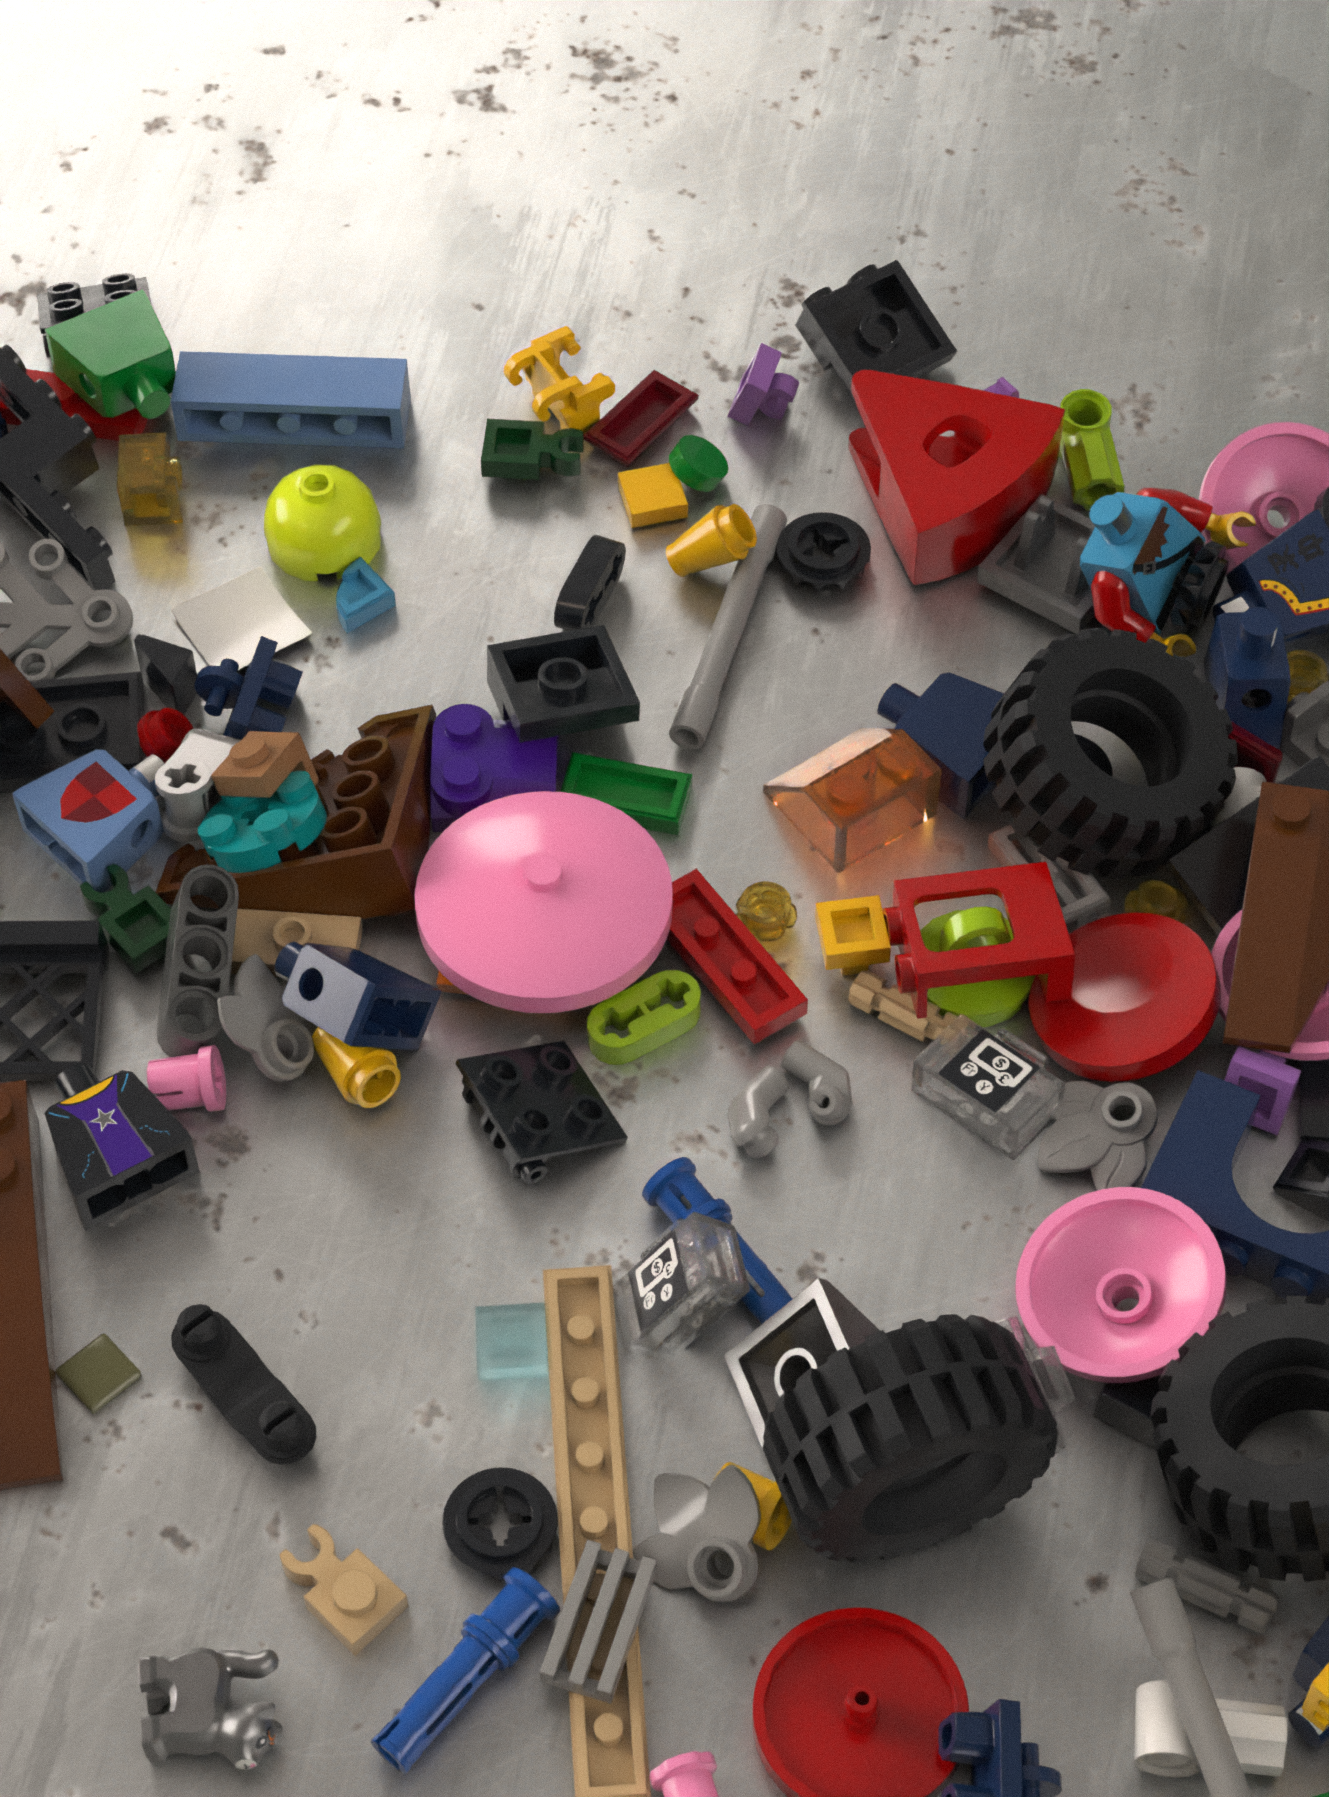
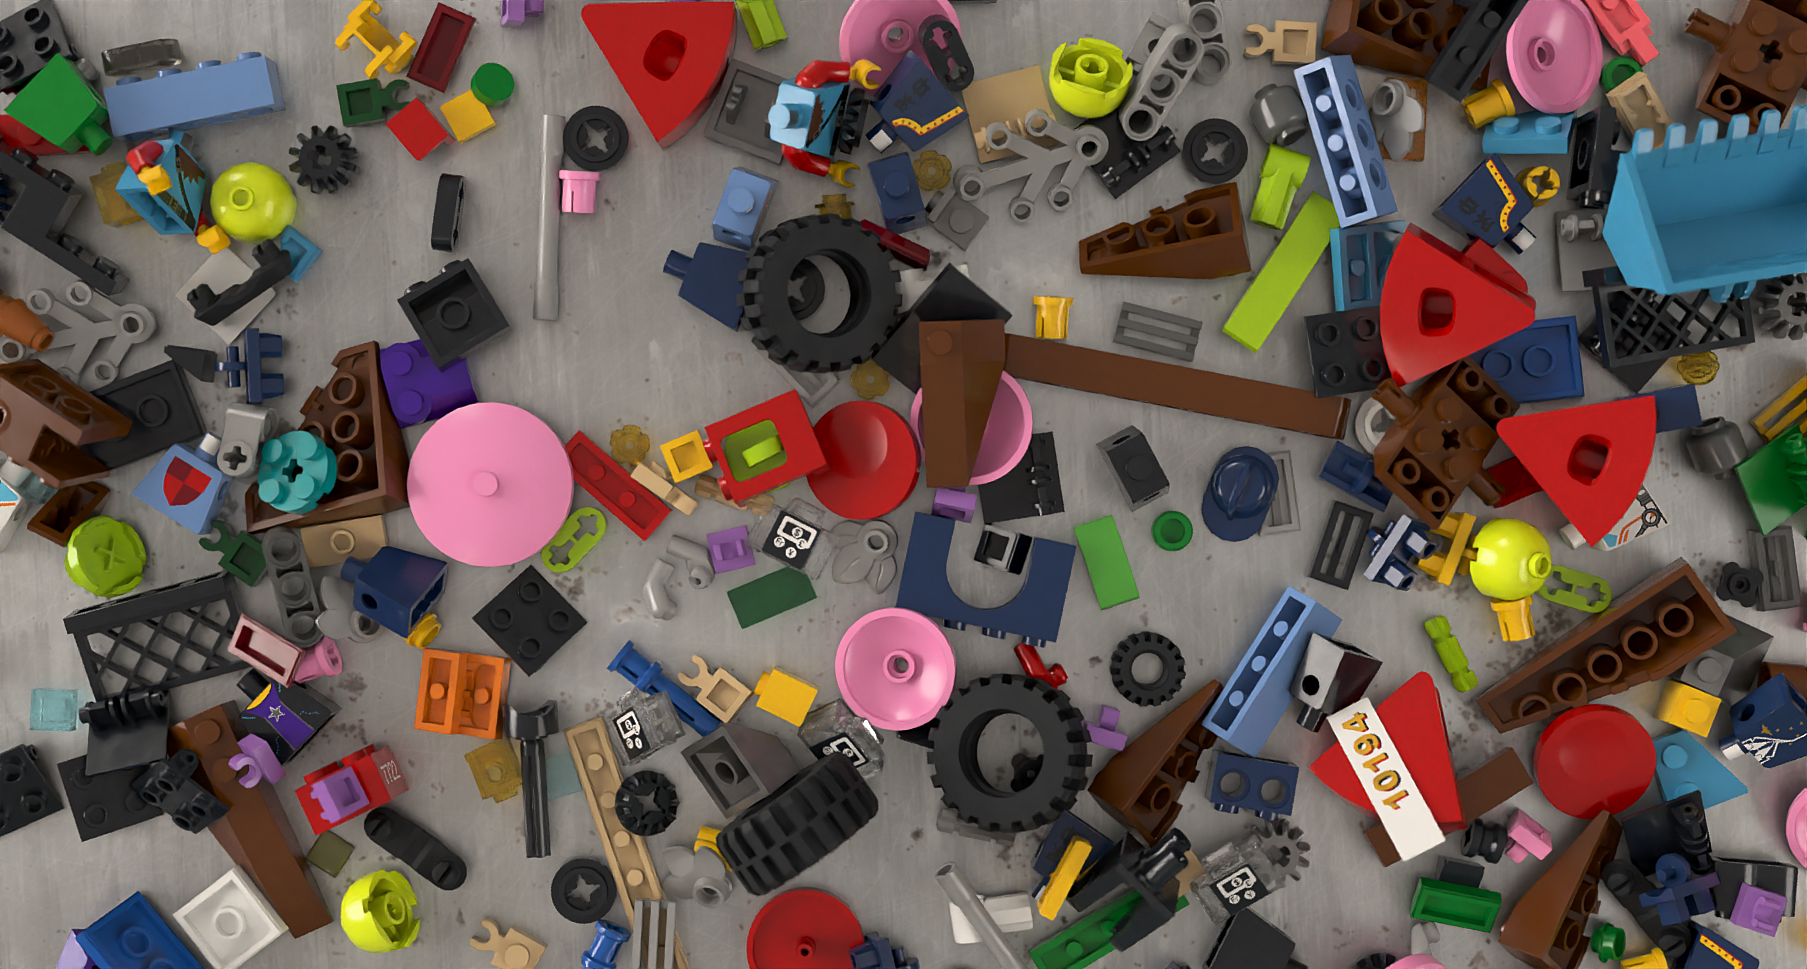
camera: 15 degrees left, 35 degrees up
red plate [137,708,194,763] -> none
medium nougat bracket [211,731,319,798] -> none
green tile [560,752,692,836] -> none
yellow cone [666,504,757,577] -> none
clear orange slope [763,728,941,873] -> none
none -> clear smoke beam [101,39,183,77]
none -> torso [115,130,231,254]
none -> black piece [187,239,293,326]
none -> tile [227,613,306,688]
none -> medium lavender tile [228,734,287,788]
none -> black gear [289,125,360,195]
none -> red brick [294,743,409,836]
none -> medium lavender tile [310,766,369,823]
none -> neon yellow cylinder [341,869,420,954]
none -> red panel [386,97,456,161]
none -> orange slope [414,648,511,740]
none -> clear yellow brick [464,737,522,803]
none -> black piece [502,700,559,858]
none -> bright pink bush [559,170,600,213]
none -> black gear [615,770,680,836]
none -> tan plate [630,461,700,516]
none -> tan plate [678,655,754,724]
none -> medium lavender tile [706,525,756,574]
none -> medium blue torso [712,166,779,252]
none -> clear green tile [726,565,817,629]
none -> yellow brick [753,666,819,727]

